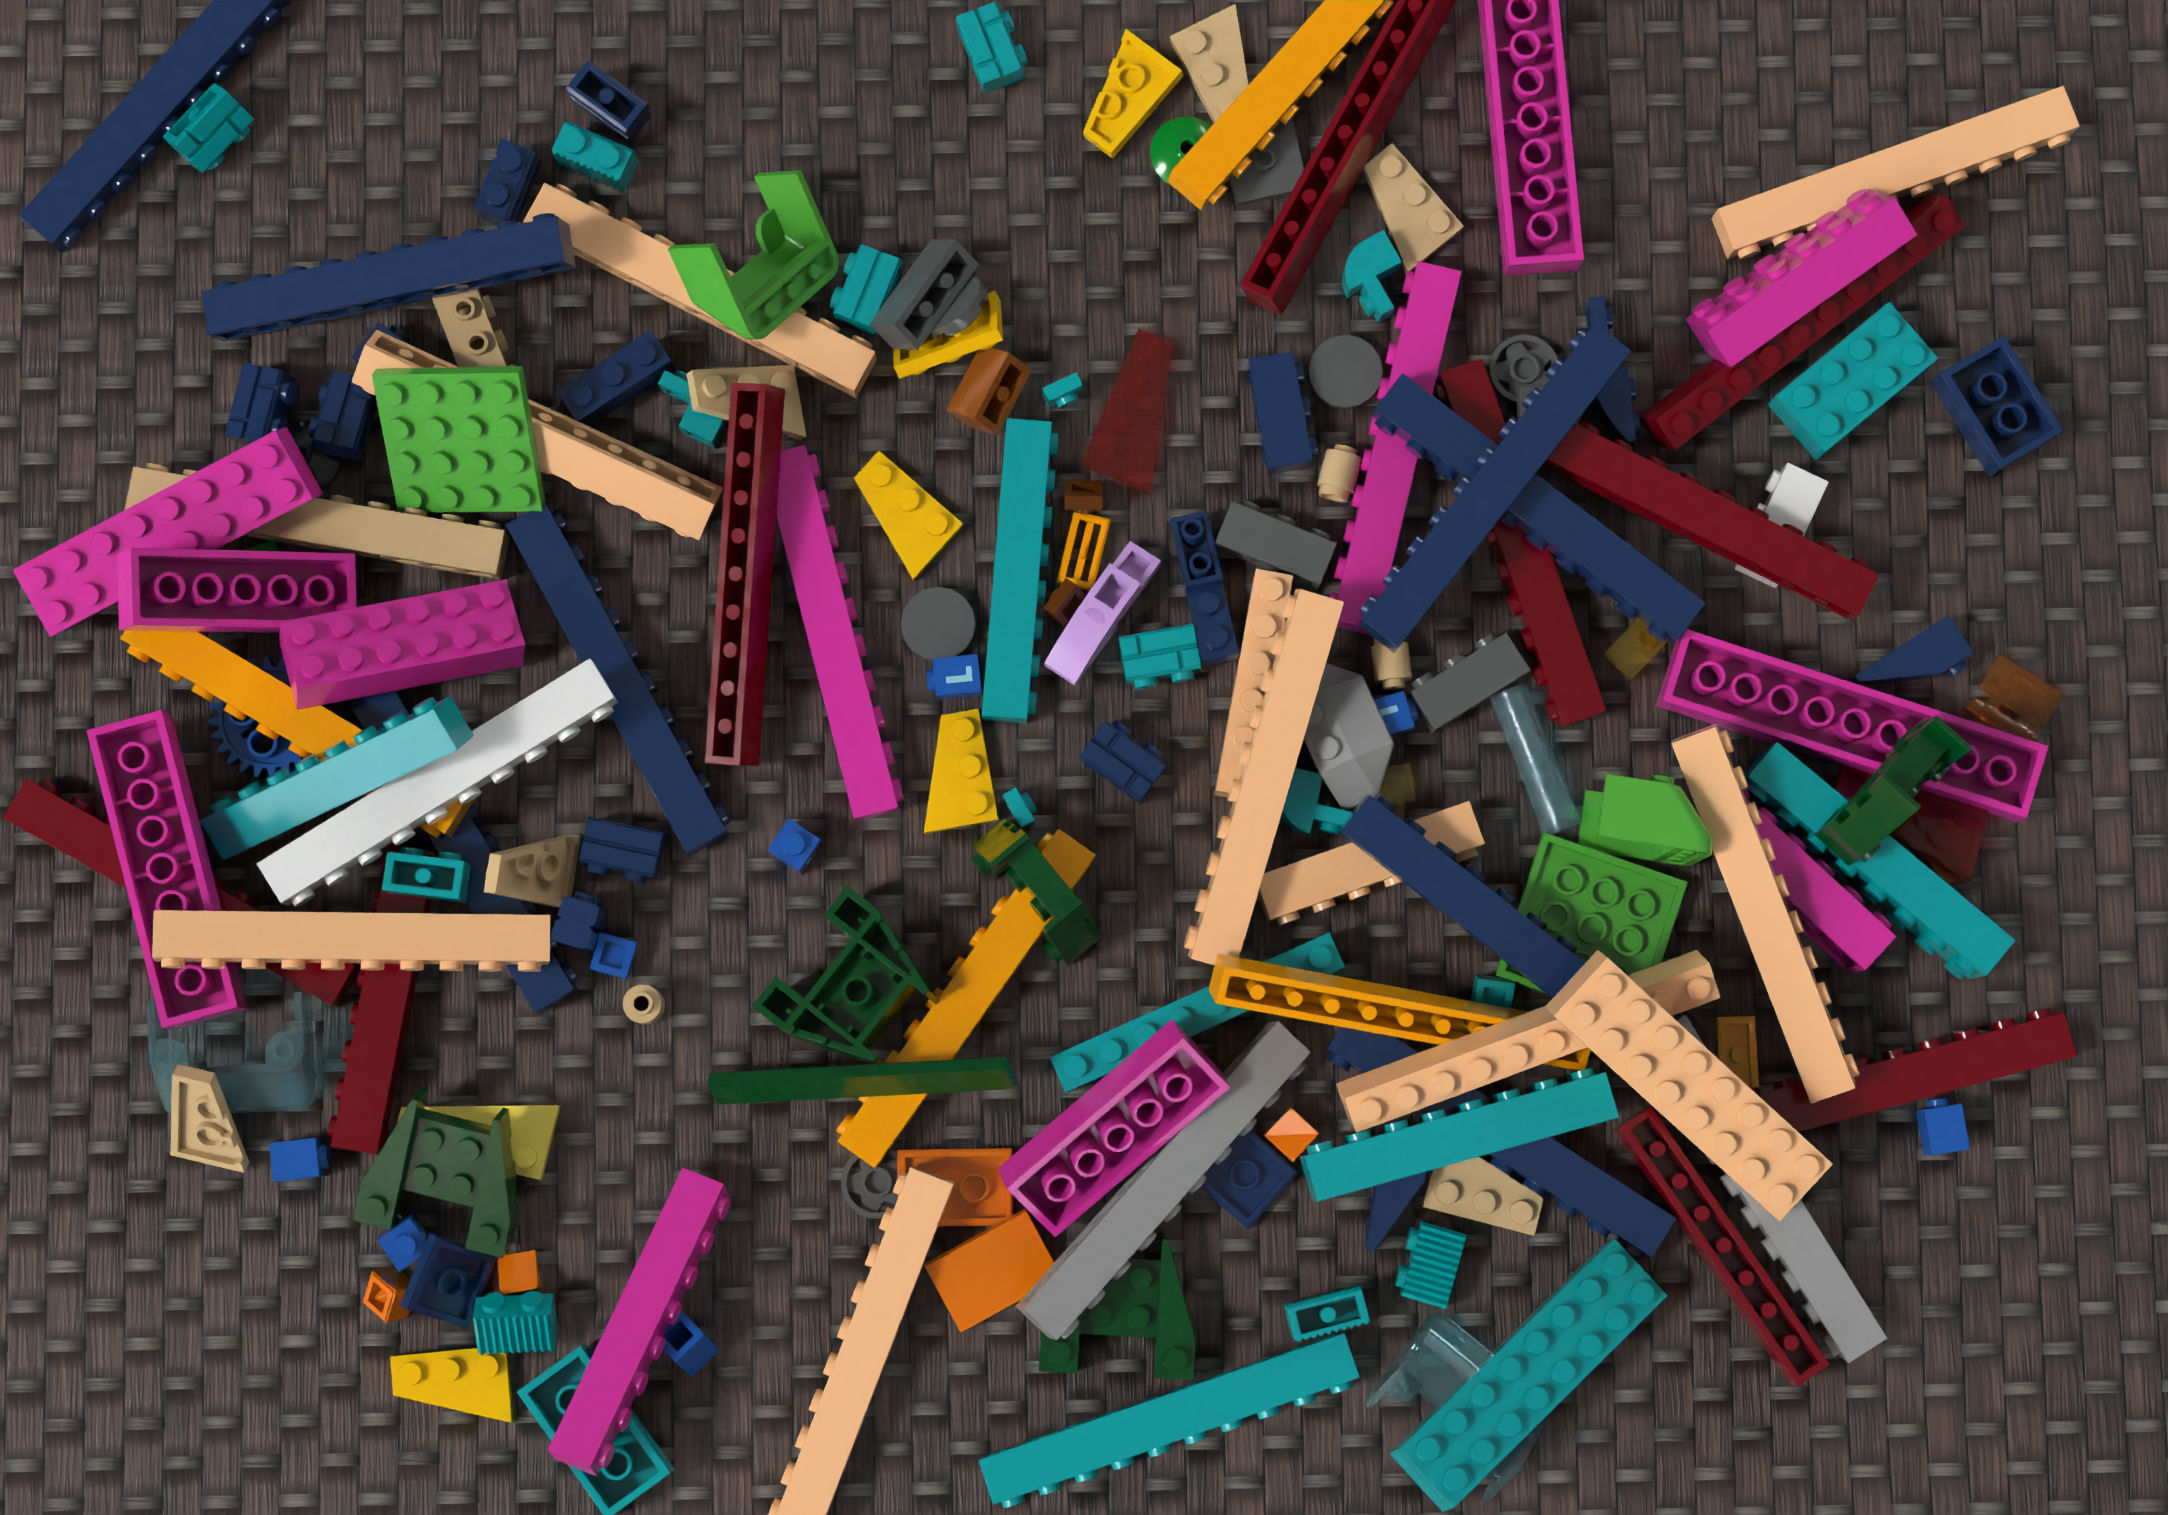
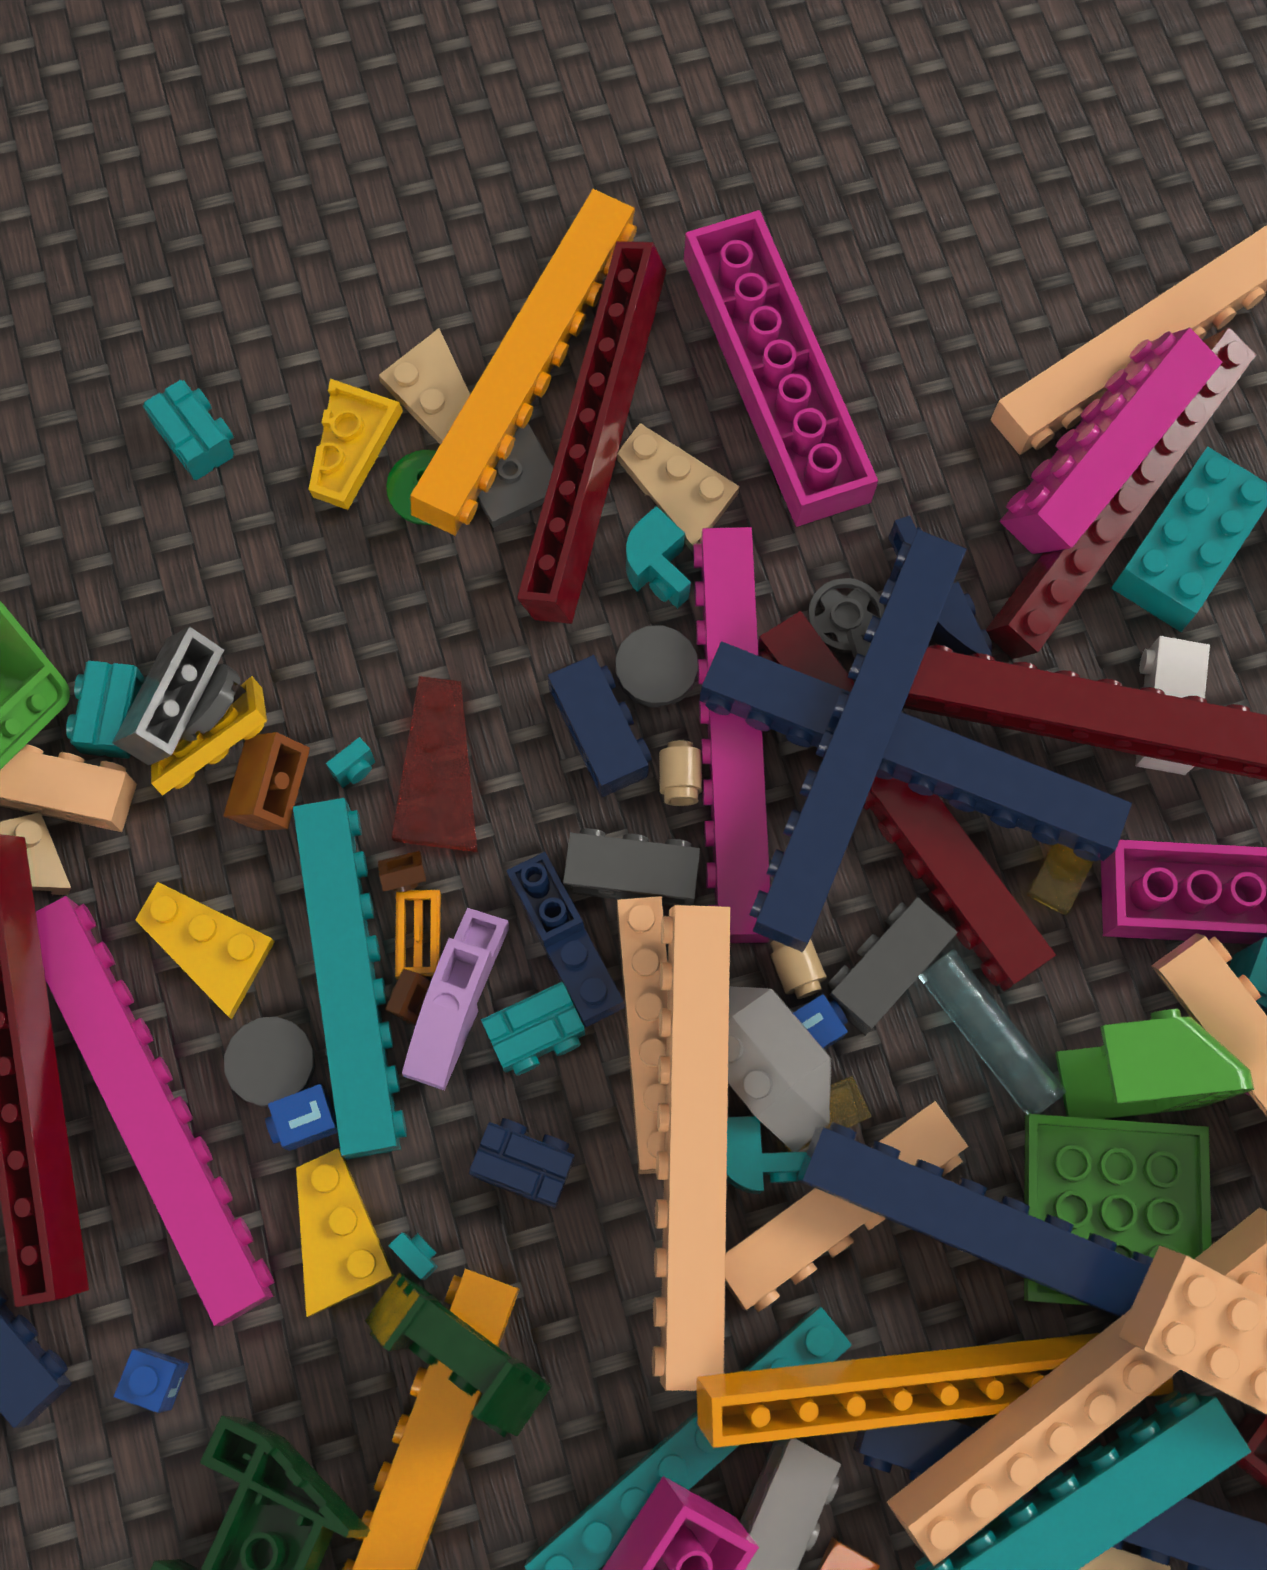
camera: 15 degrees left, 10 degrees down
teal plate [1471,974,1515,1008] -> none

